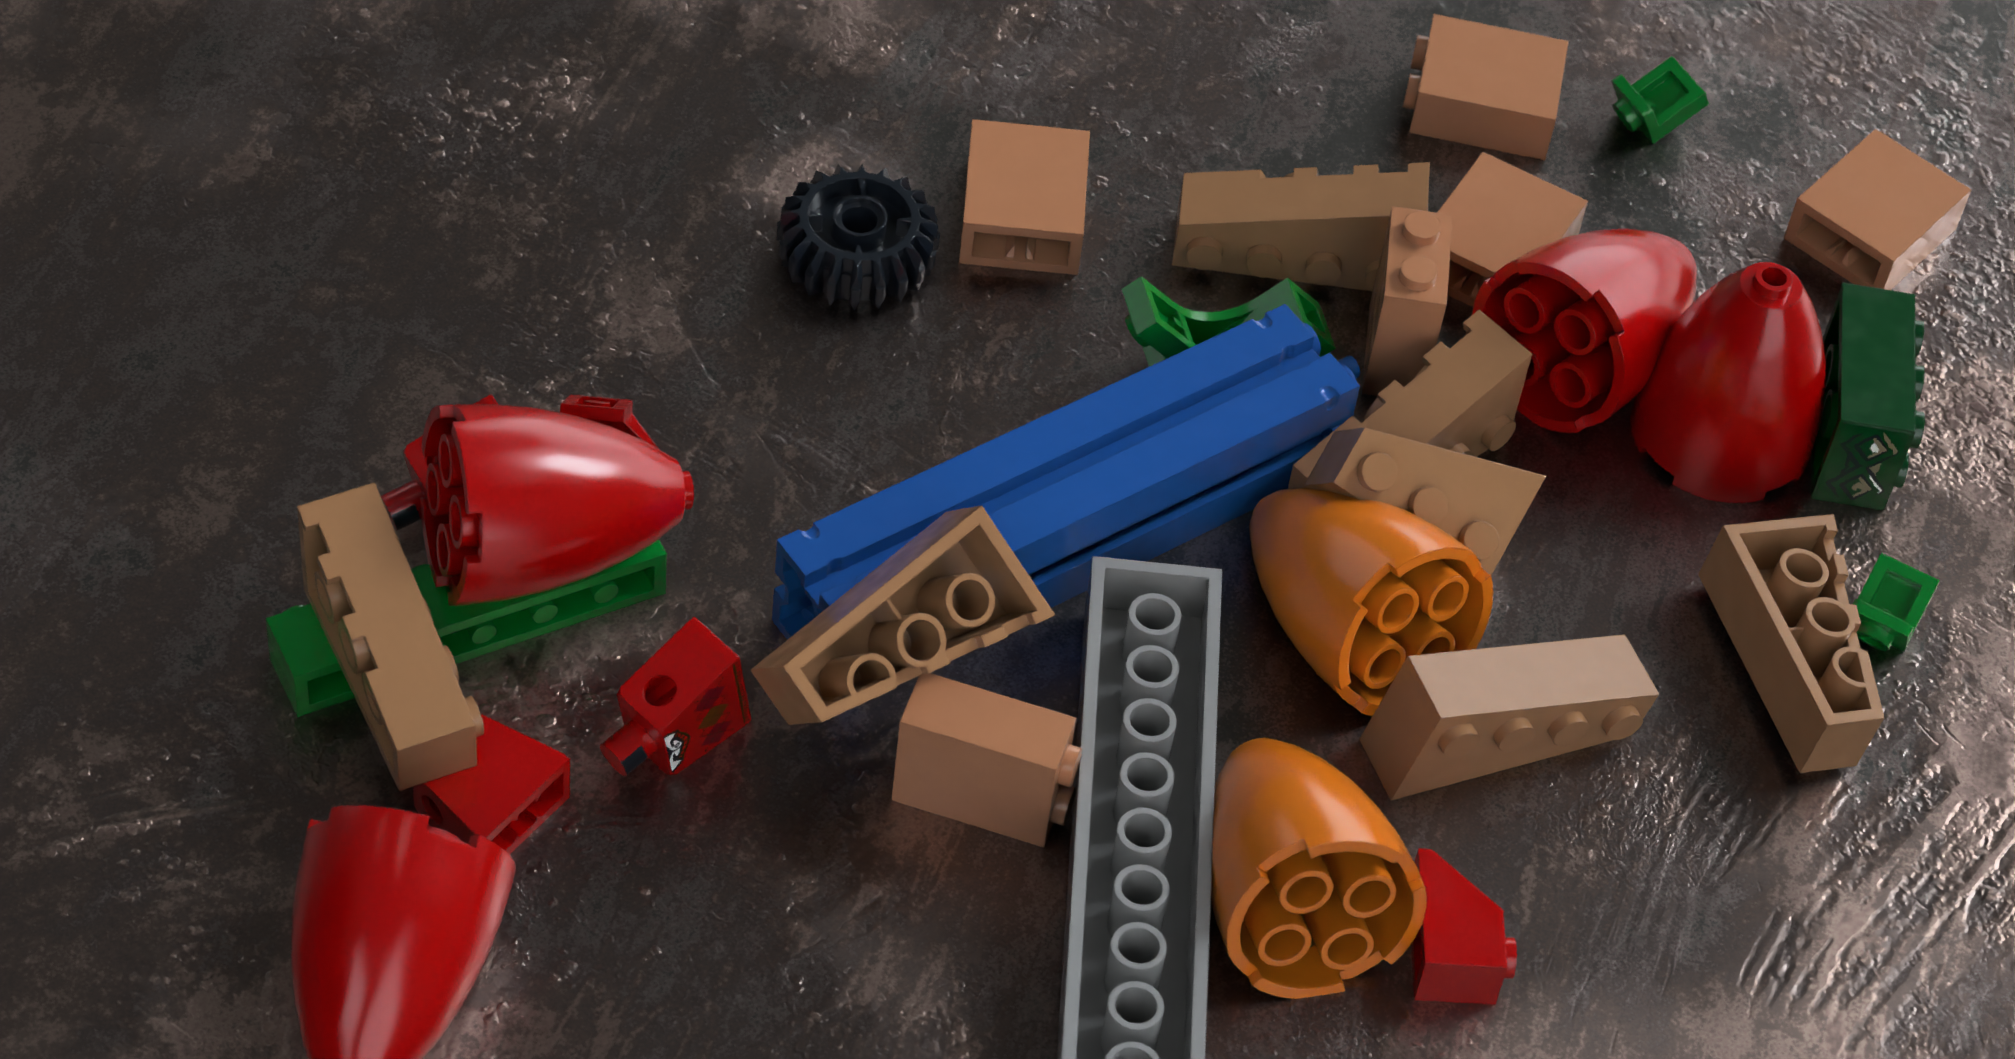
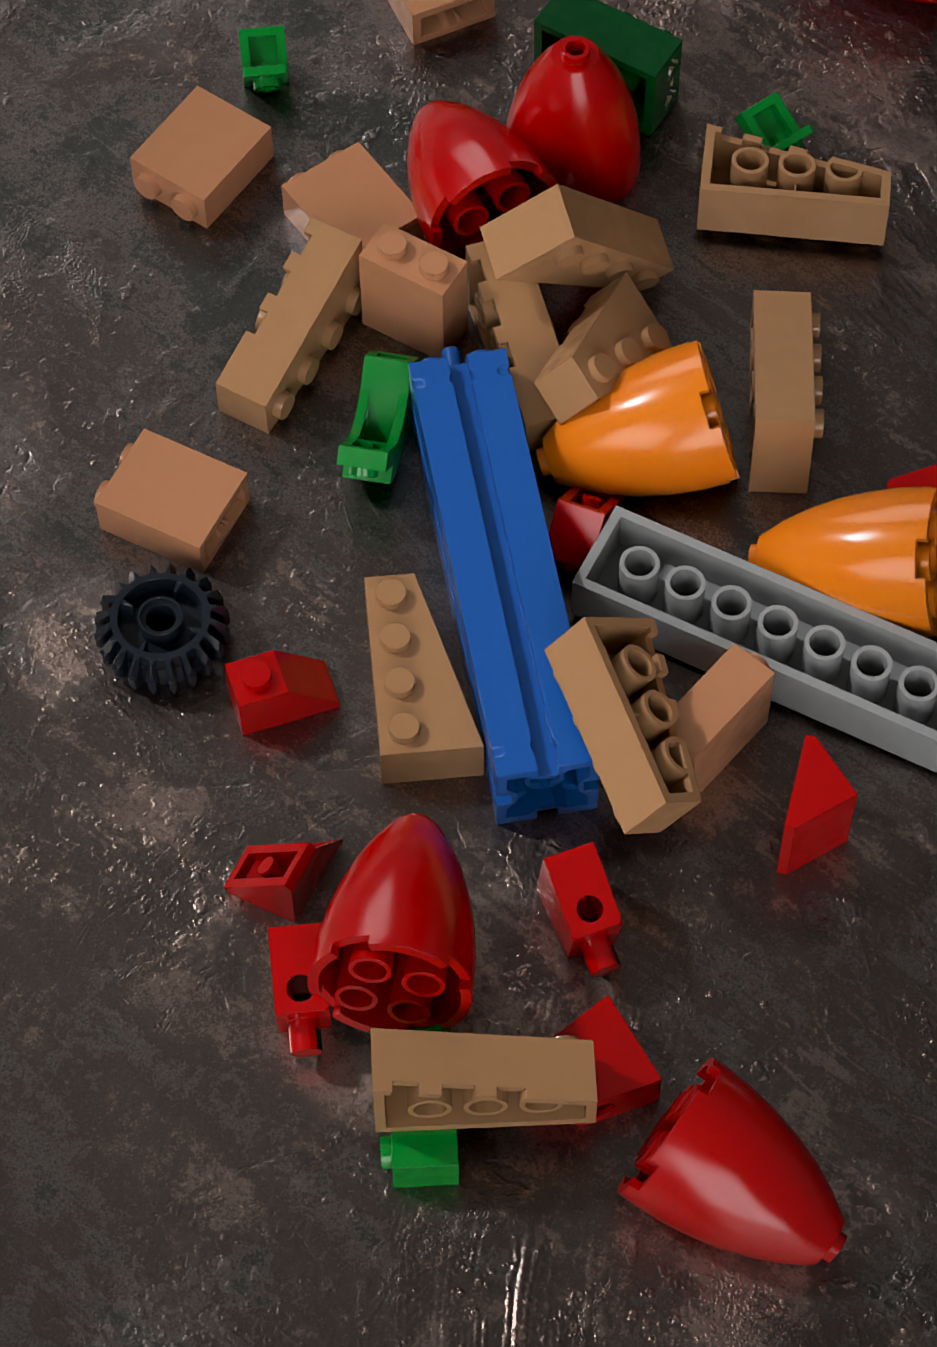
camera: 60 degrees left, 10 degrees up
none -> red slope [224,650,340,736]
none -> medium nougat wedge [364,573,484,784]
none -> medium nougat wedge [480,184,674,291]
none -> red slope [549,486,625,573]
none -> red slope [776,735,858,875]

